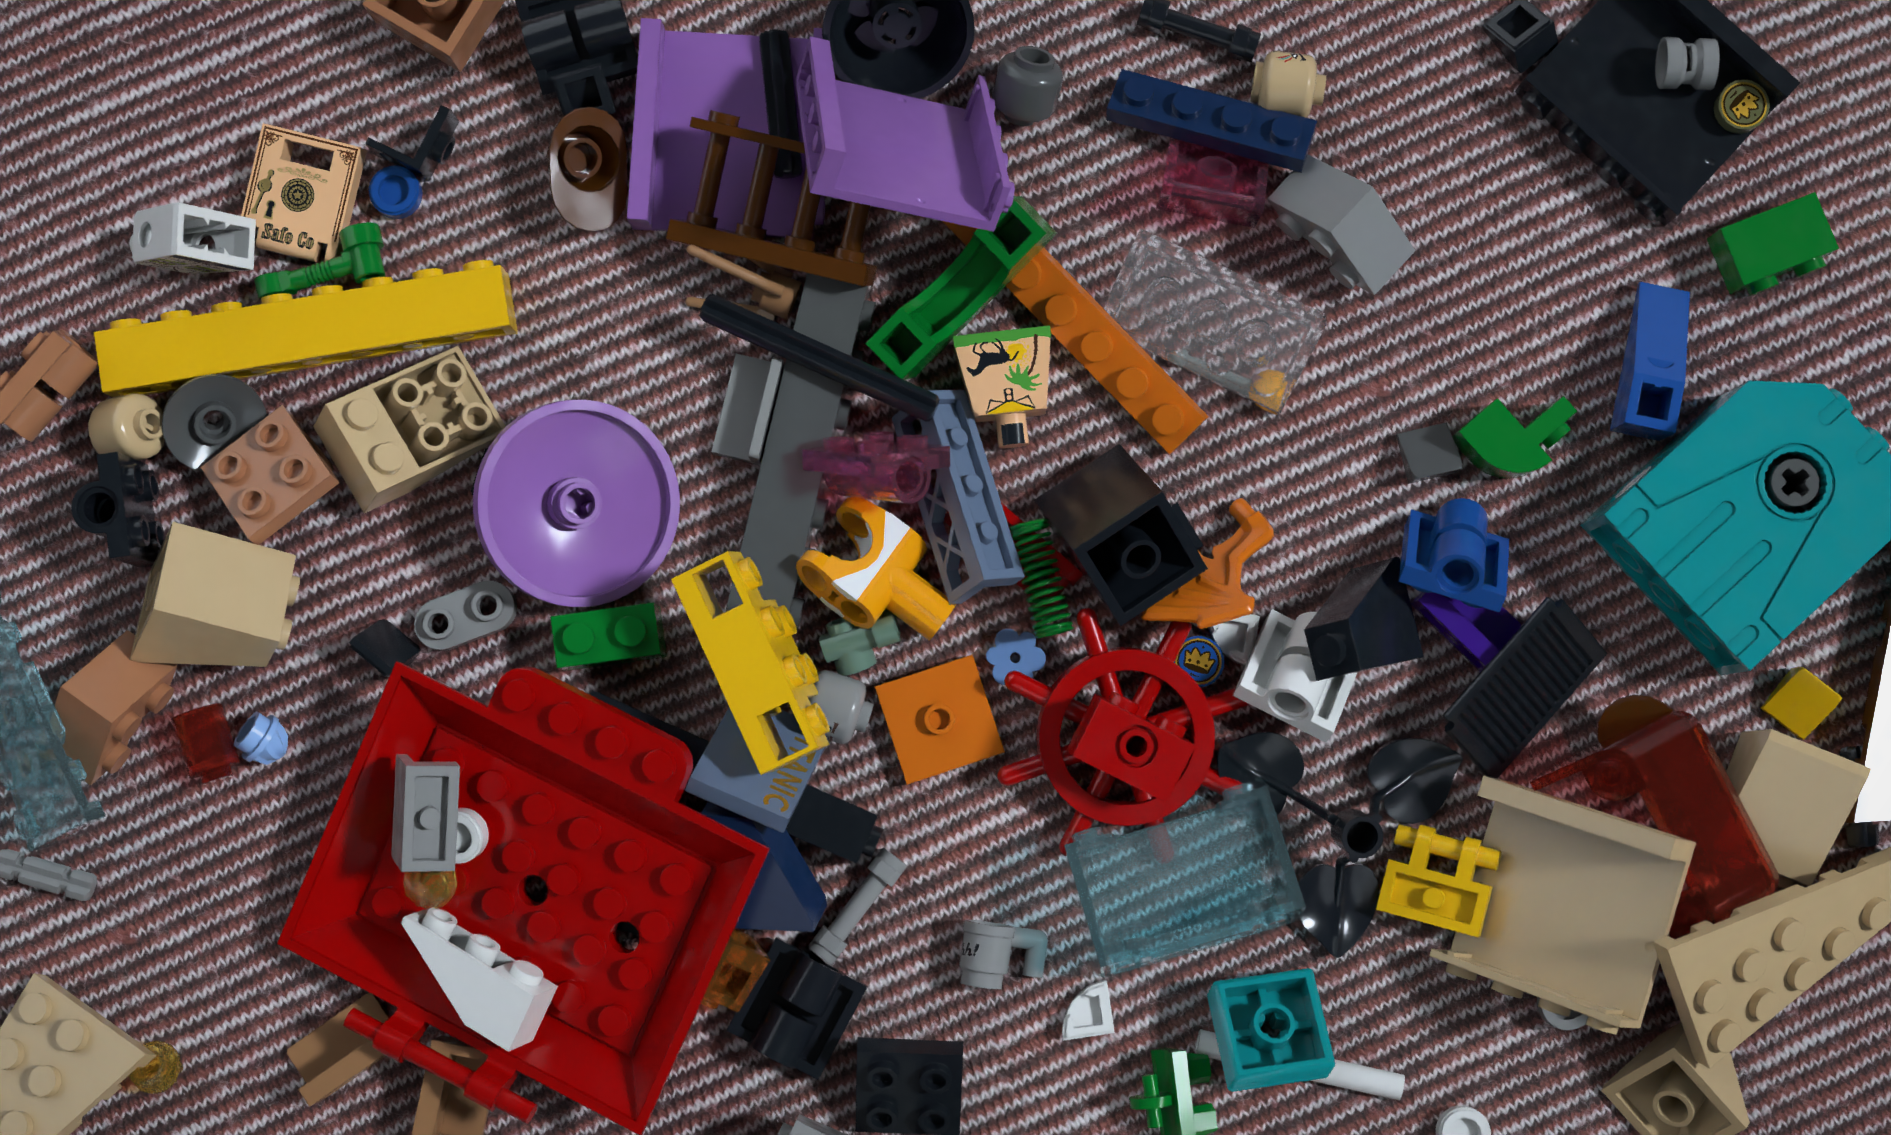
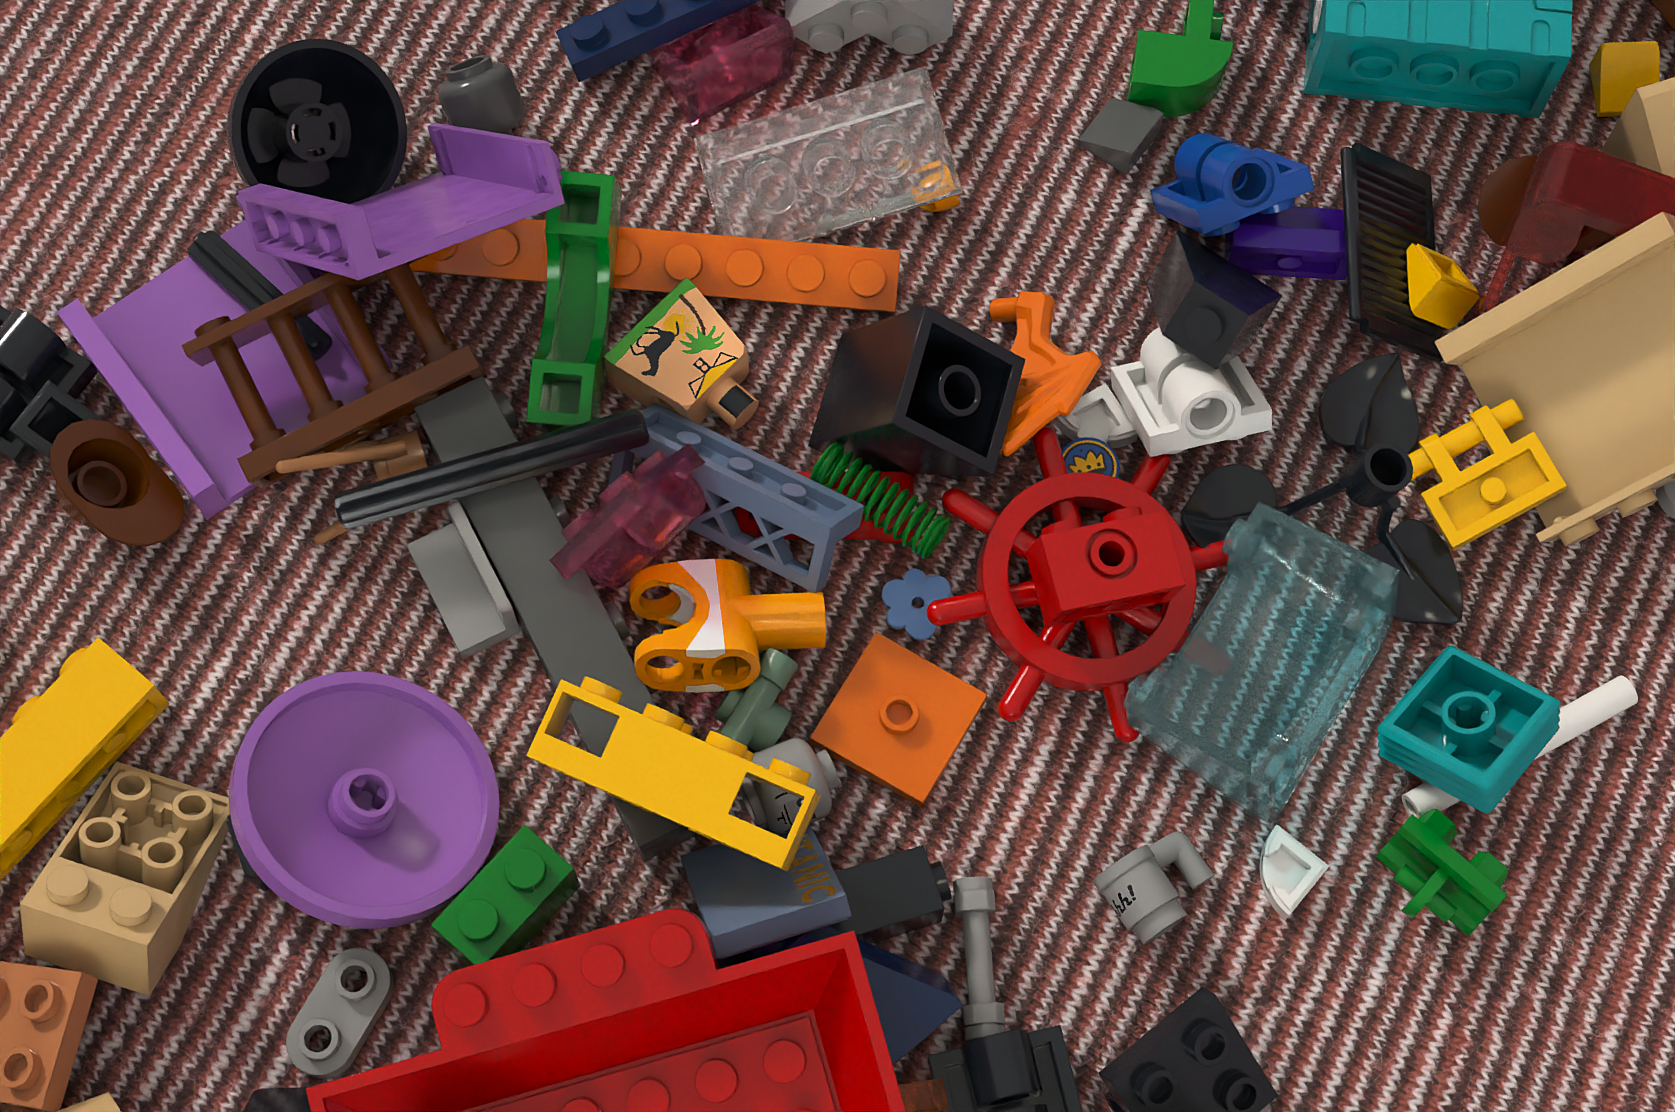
camera: 45 degrees left, 15 degrees down
none -> yellow slope [1406,243,1480,329]

